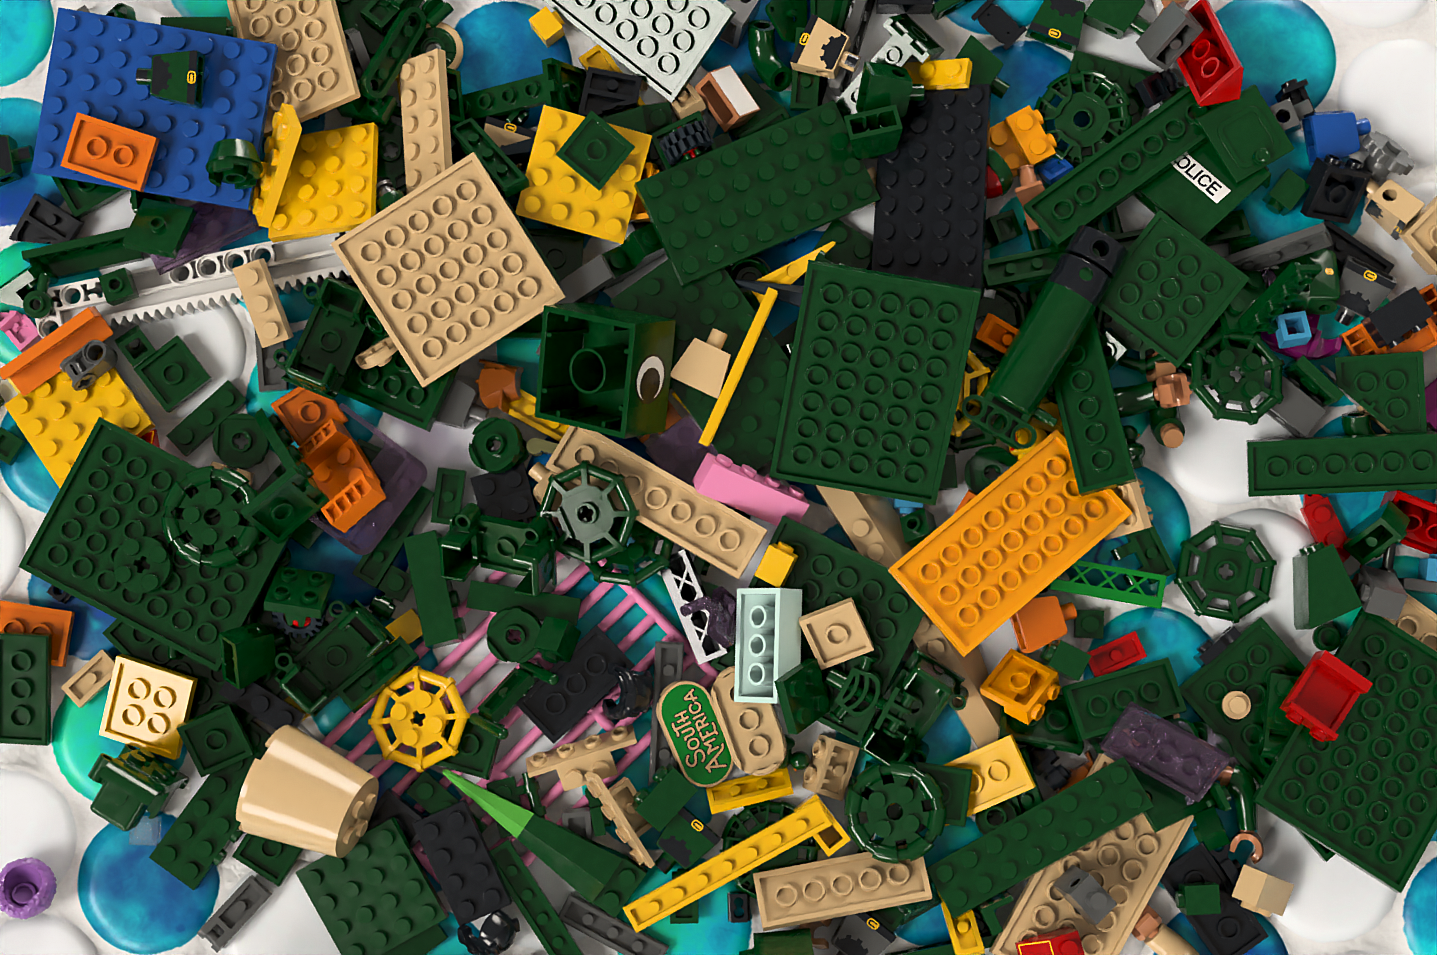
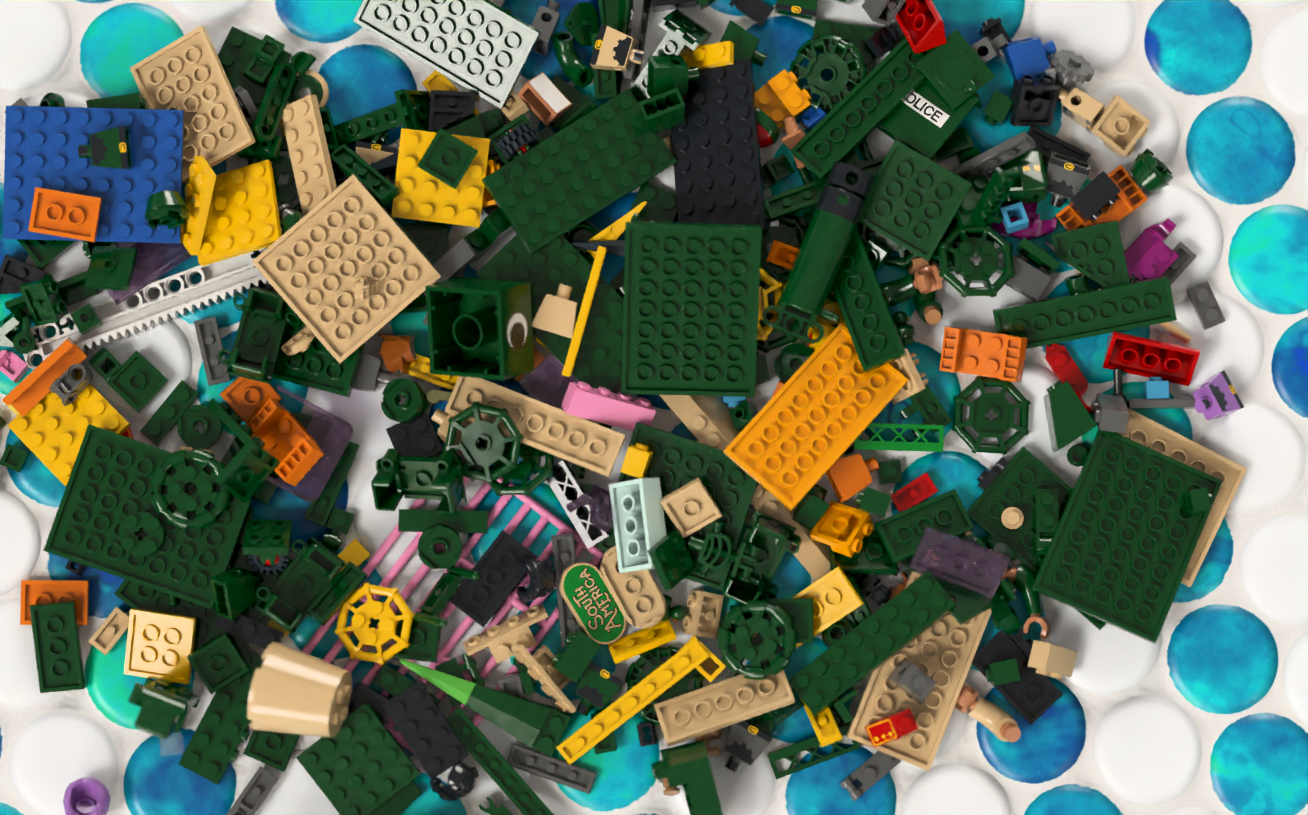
camera: 10 degrees left, 0 degrees up
tan brick [232,258,294,348] -> none
dark green brick [403,530,466,649] -> none
dark green plate [431,467,467,525] -> none
yellow plate [529,6,565,48] -> none
dark green brick [533,616,581,663] -> none
red panel [1279,650,1373,742] -> none
dark green brick [1342,501,1411,565] -> none
none -> dark green bracket [19,274,67,326]
none -> tan plate [354,280,369,303]
none -> dark green slope [792,484,829,530]
none -> orange plate [939,326,1028,382]

